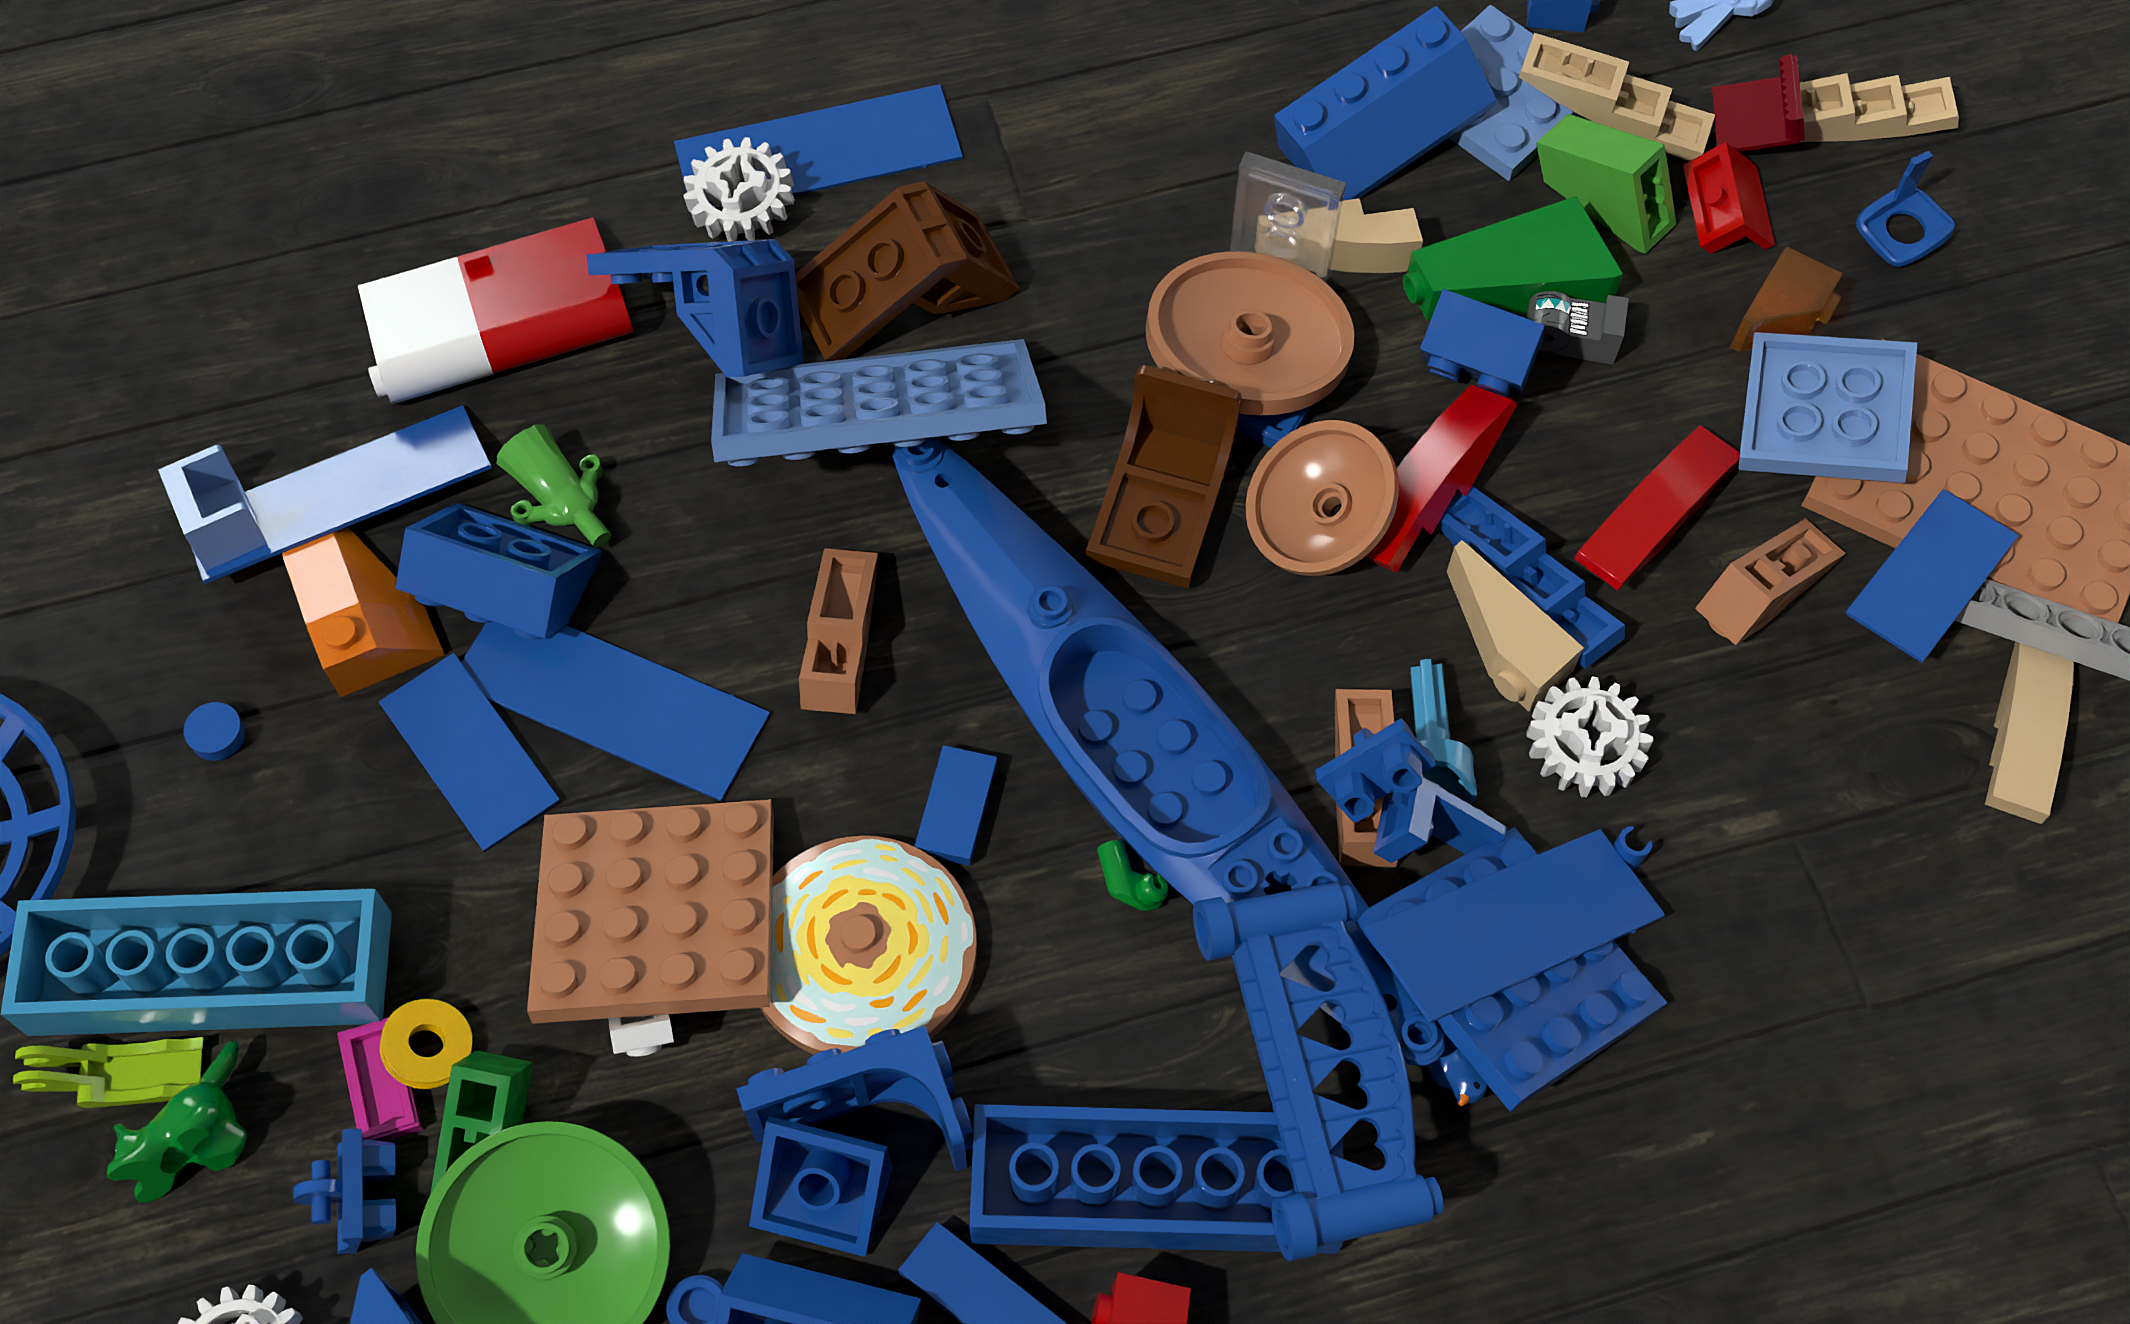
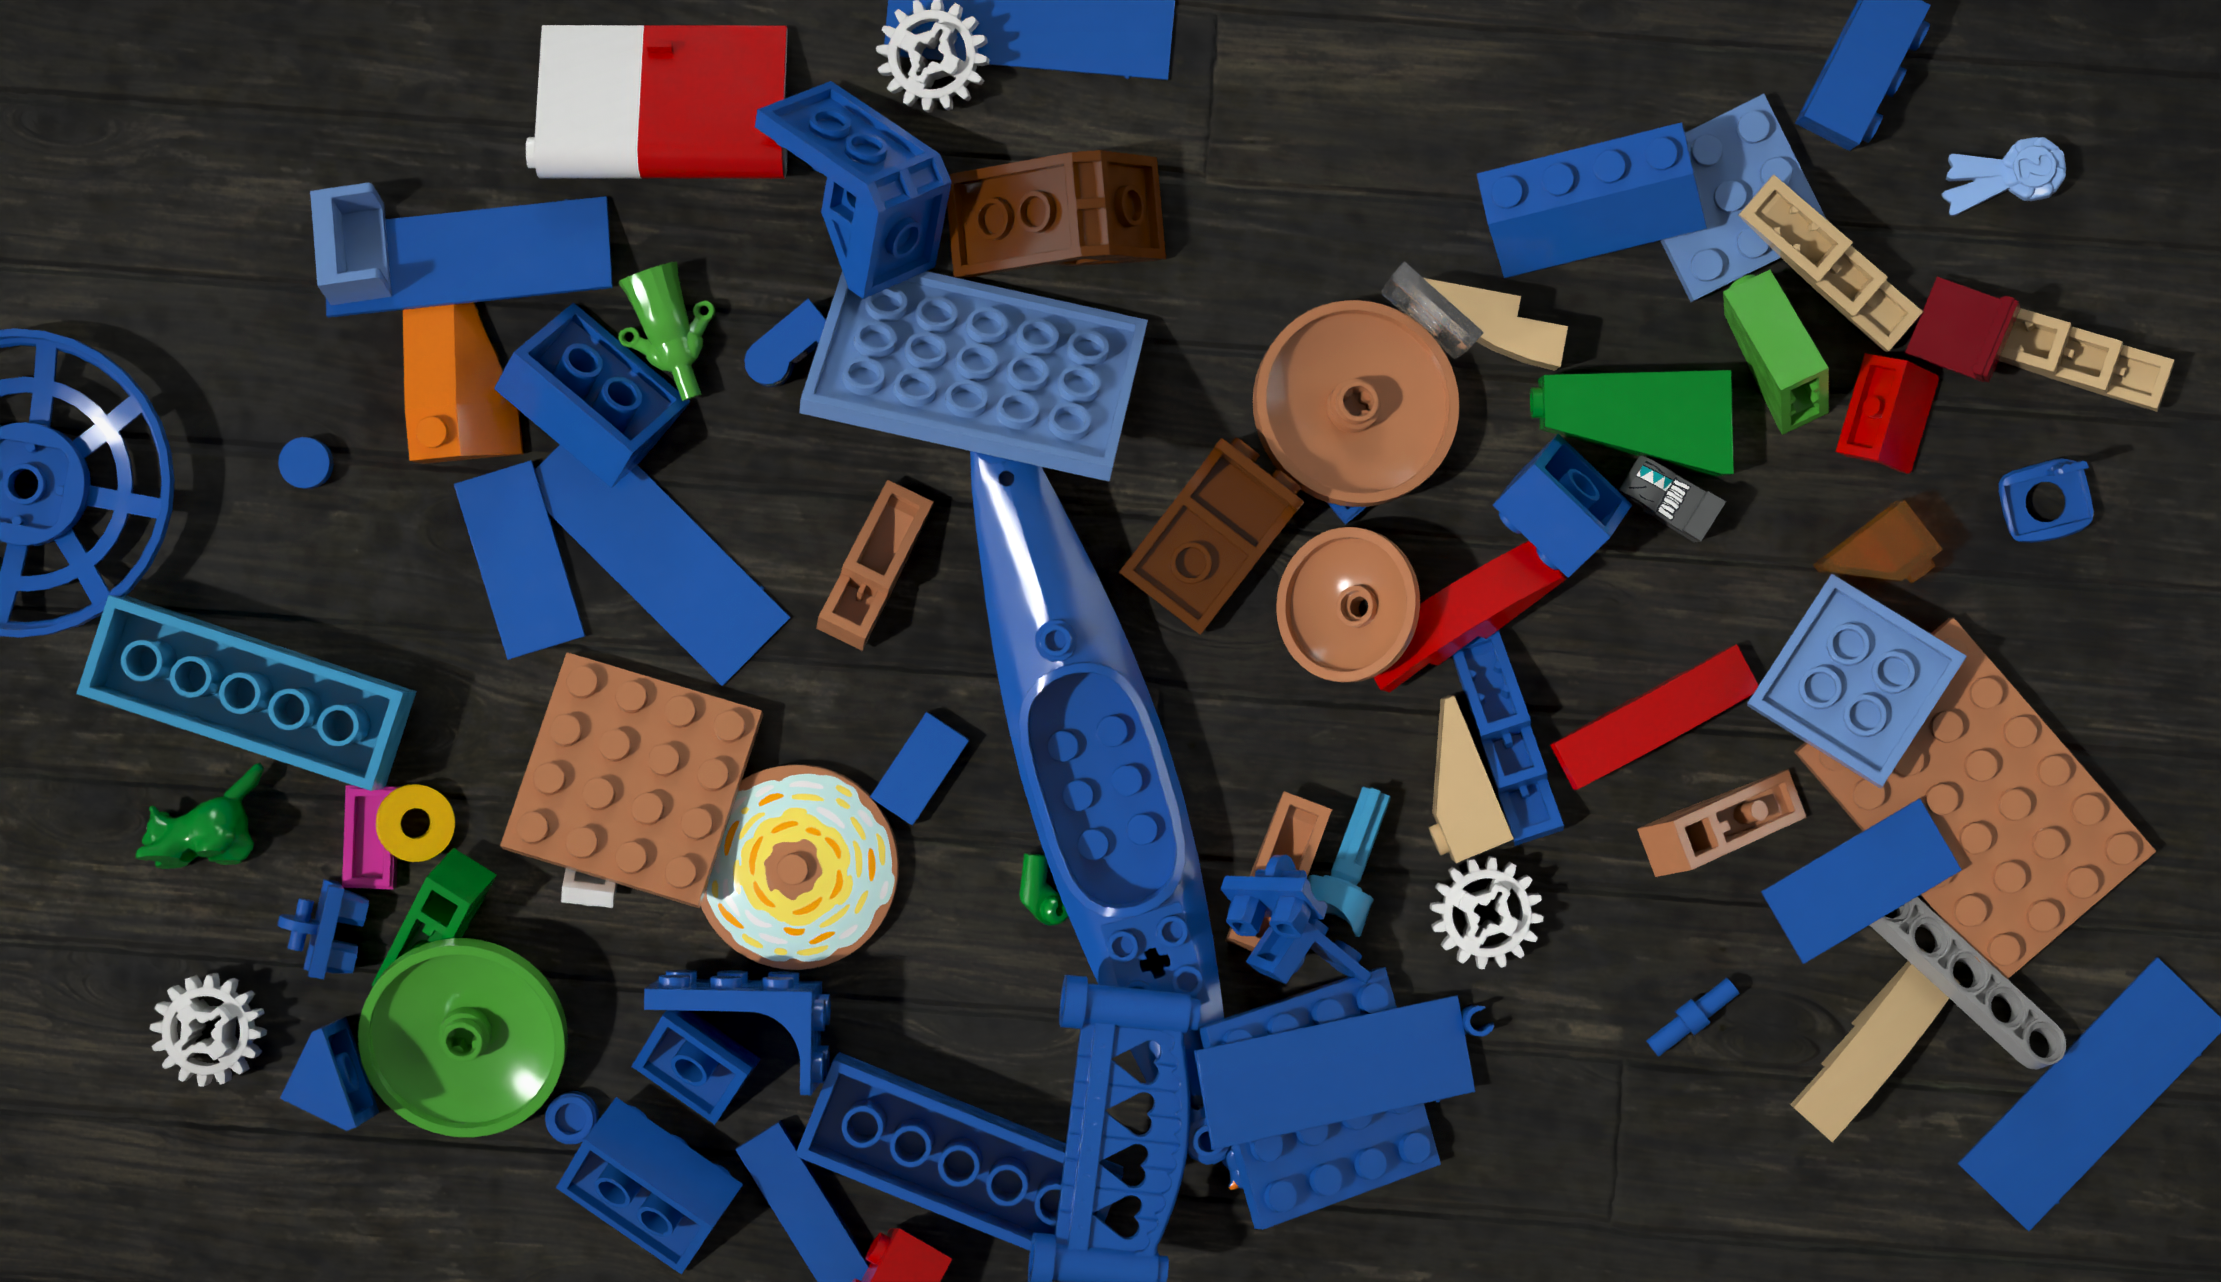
camera: 20 degrees right, 25 degrees up
lime arm [13,1037,203,1108] -> none
none -> blue leg [744,299,826,387]
none -> blue bar [1646,978,1740,1057]

